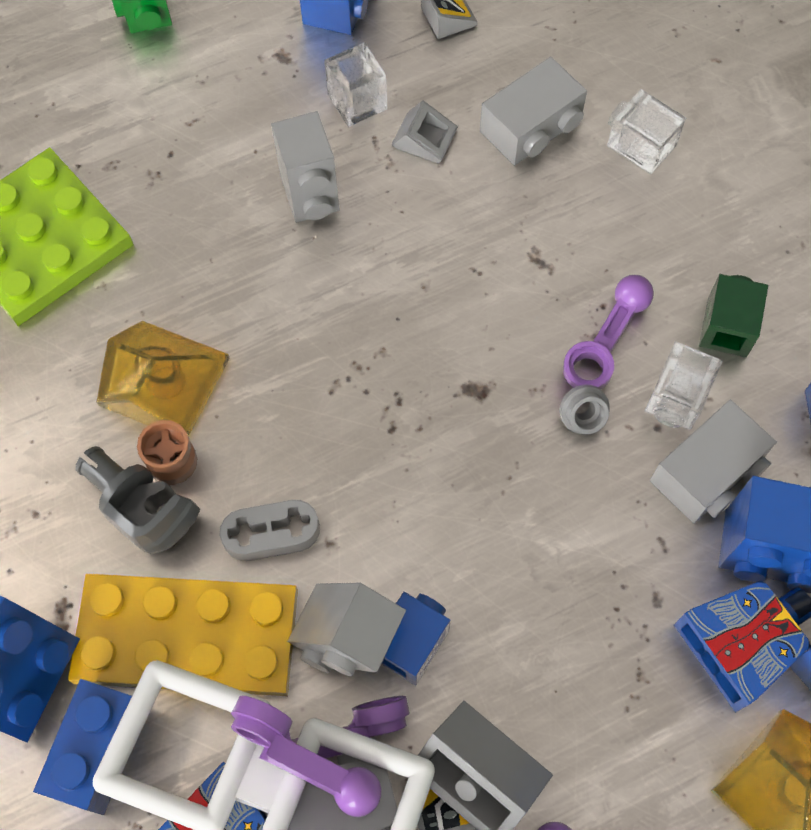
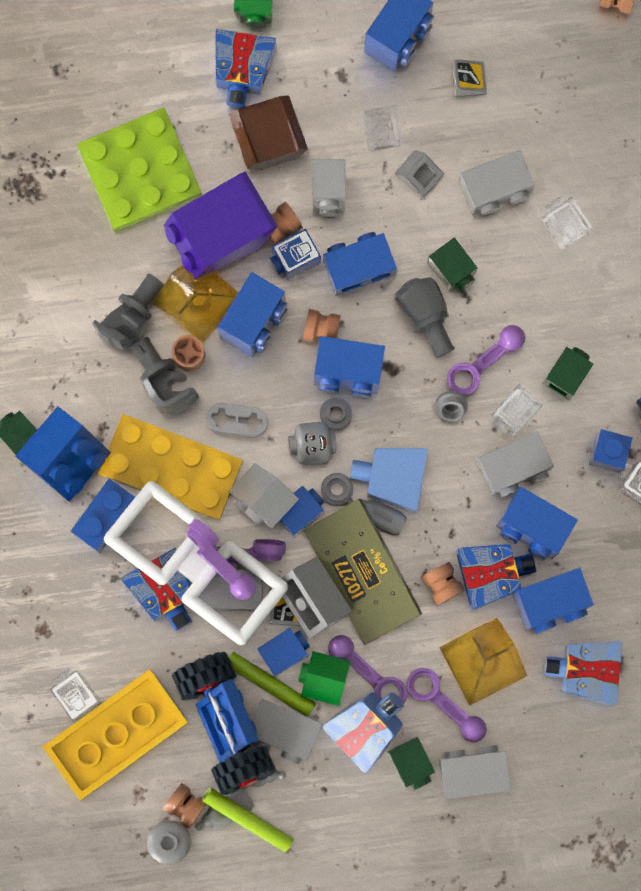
camera: 15 degrees right, 15 degrees up
none -> dark grey piece [93,273,165,351]
none -> dark purple slope [163,171,278,280]
none -> torso [215,29,276,108]
none -> blue brick [217,272,288,358]
none -> reddish brown slope [229,95,308,170]
none -> nougat wheel [269,202,303,245]
none -> blue brick [269,229,321,281]
none -> light grey head [288,422,336,465]
none -> nougat wheel [303,309,341,342]
none -> olive tile [304,499,423,645]
none -> blue brick [314,336,385,398]
none -> flat silver plate [320,397,352,430]
none -> flat silver plate [321,473,353,505]
none -> blue brick [323,232,397,296]
none -> light grey piece [347,498,407,535]
none -> medium blue torso [350,448,428,513]
none -> dark grey piece [394,277,455,358]
none -> nougat wheel [421,562,465,606]
none -> dark green brick [427,237,478,293]

